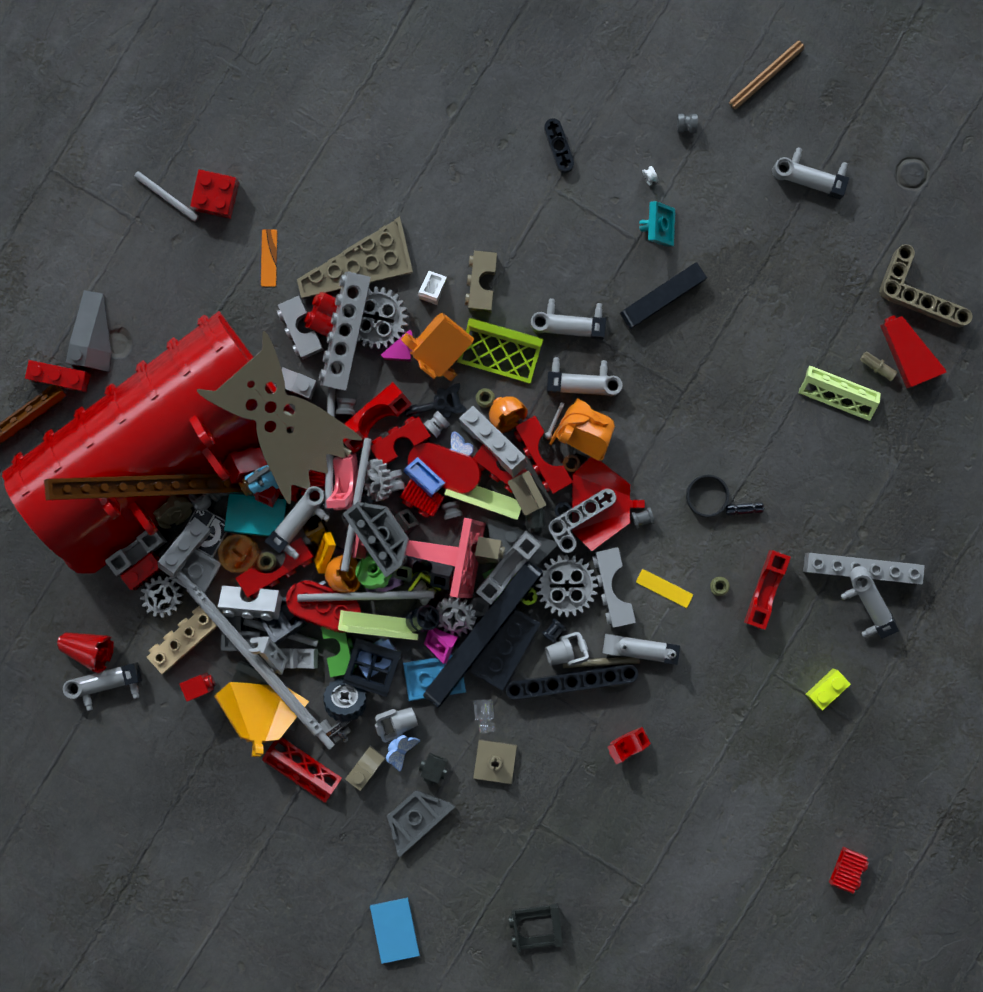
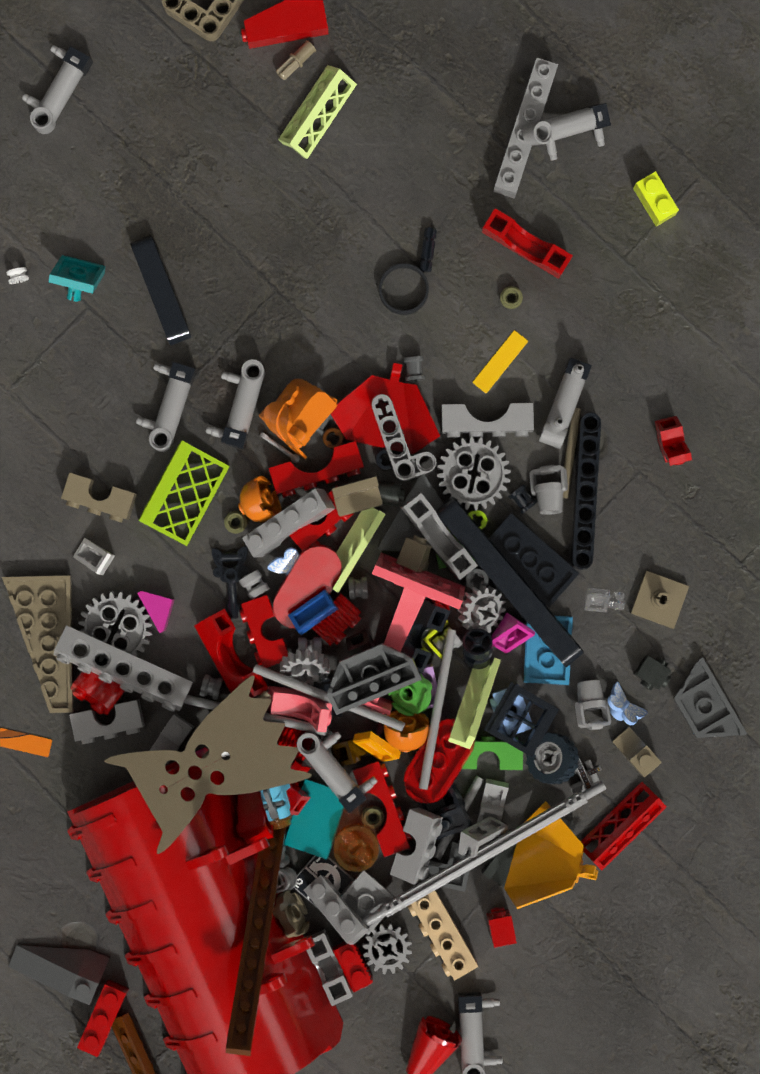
camera: 80 degrees left, 0 degrees up
orange piece [401,313,474,381] -> none

